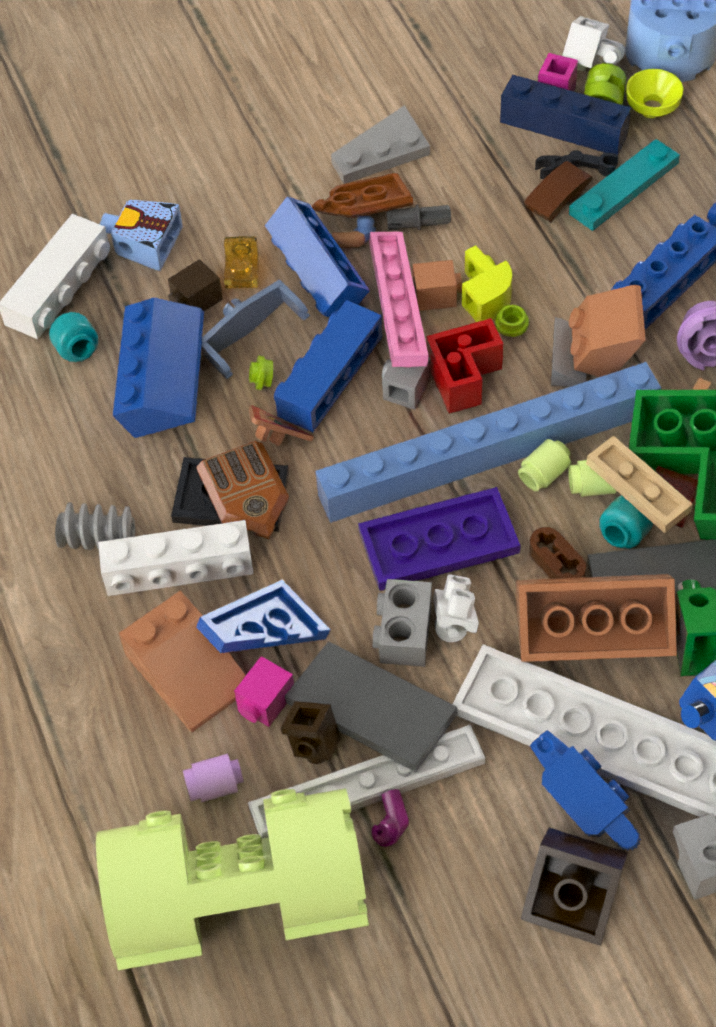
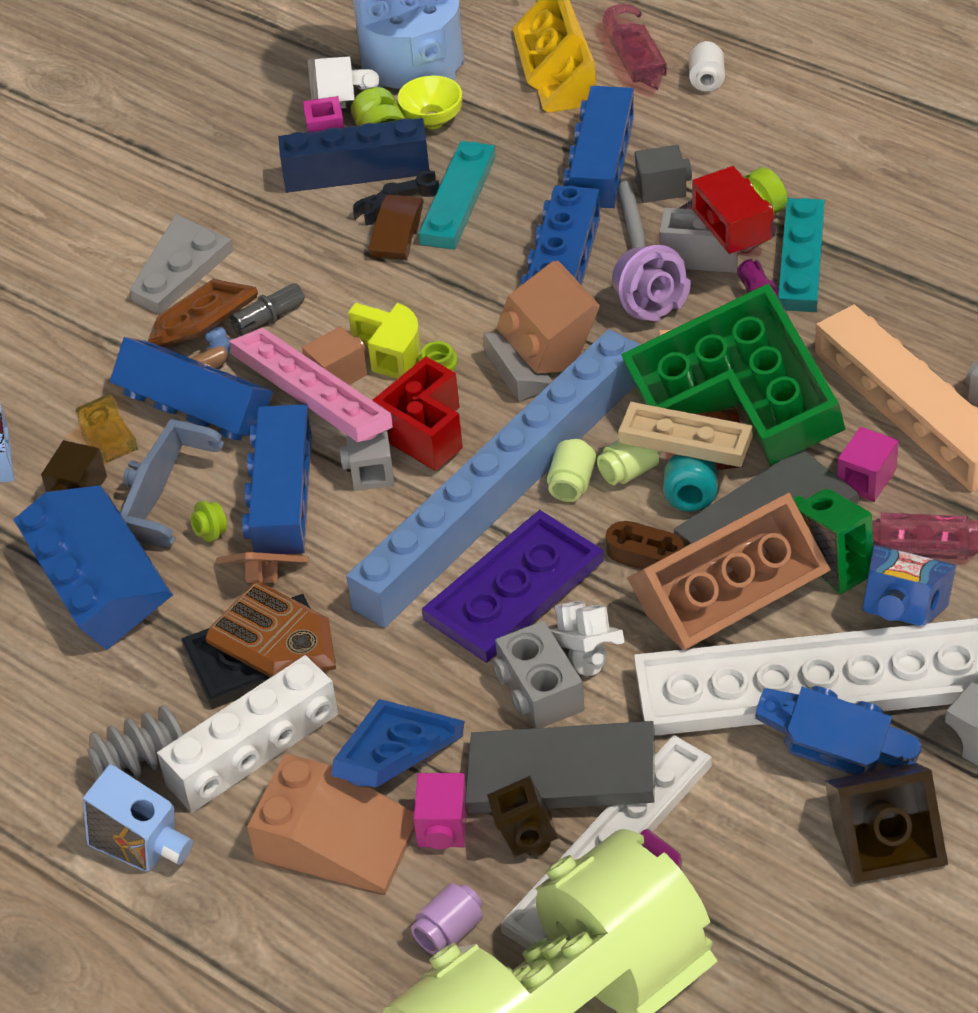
camera: 30 degrees left, 10 degrees down
none -> light blue torso [83,764,193,871]

